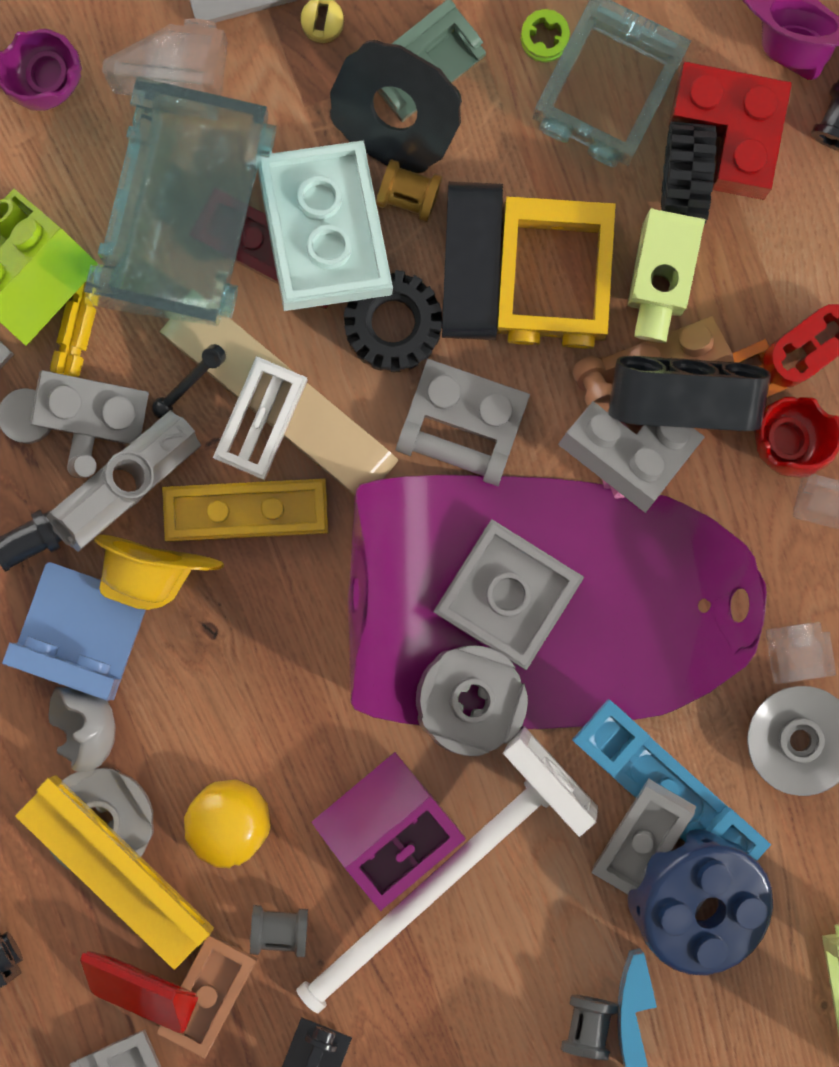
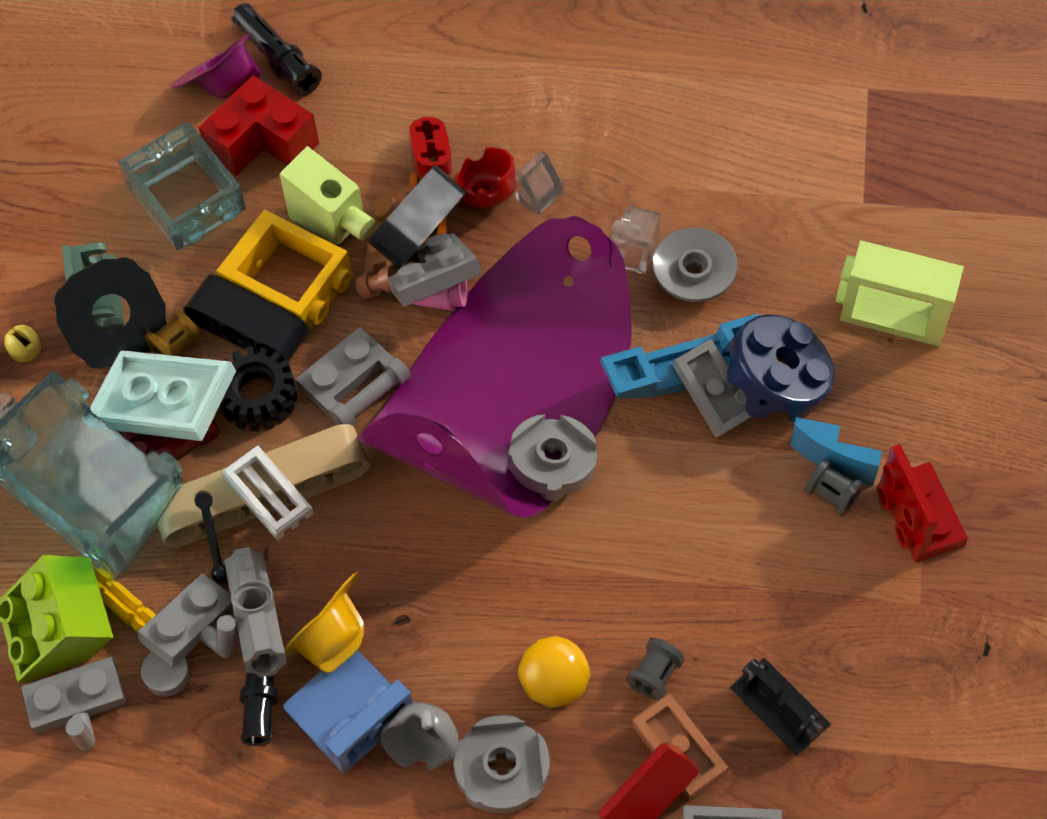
camera: 60 degrees left, 25 degrees down
yellow fence [15,775,214,970] -> none
yellow tile [162,479,329,542] -> none
white tile [296,726,598,1014] -> none
magenta slope [311,752,466,911] -> none
light grey plate [433,519,584,670] -> none
lime bush [520,9,570,63] -> none
black tyre [661,122,716,224] -> none

